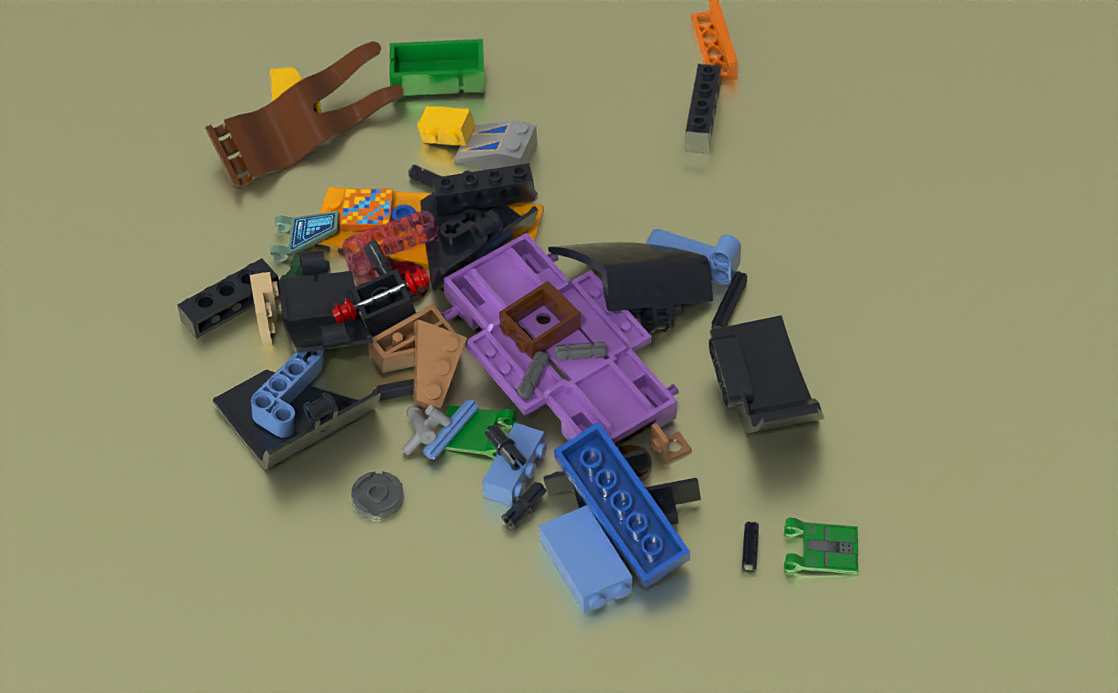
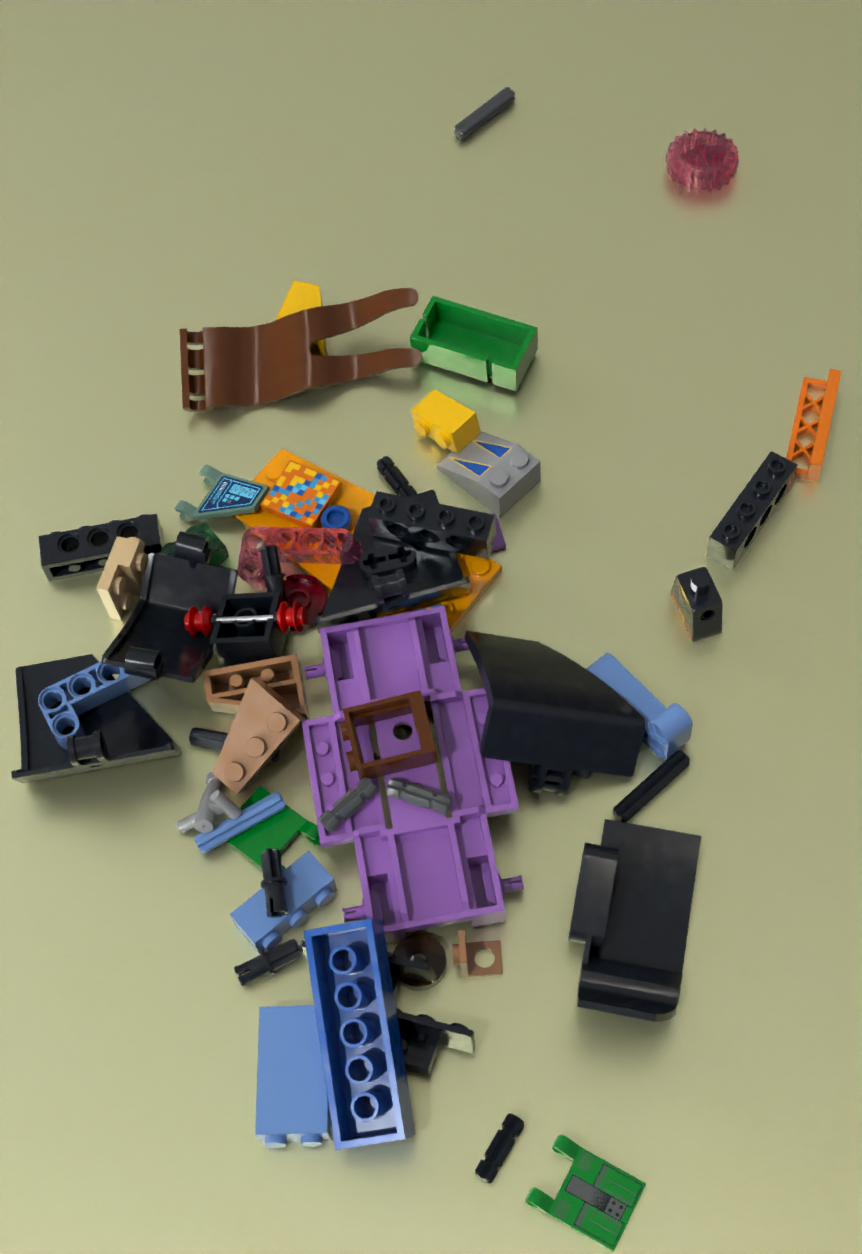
camera: 30 degrees right, 10 degrees up
dark grey tile [351,471,404,519] -> none
none -> black torso [671,567,723,642]

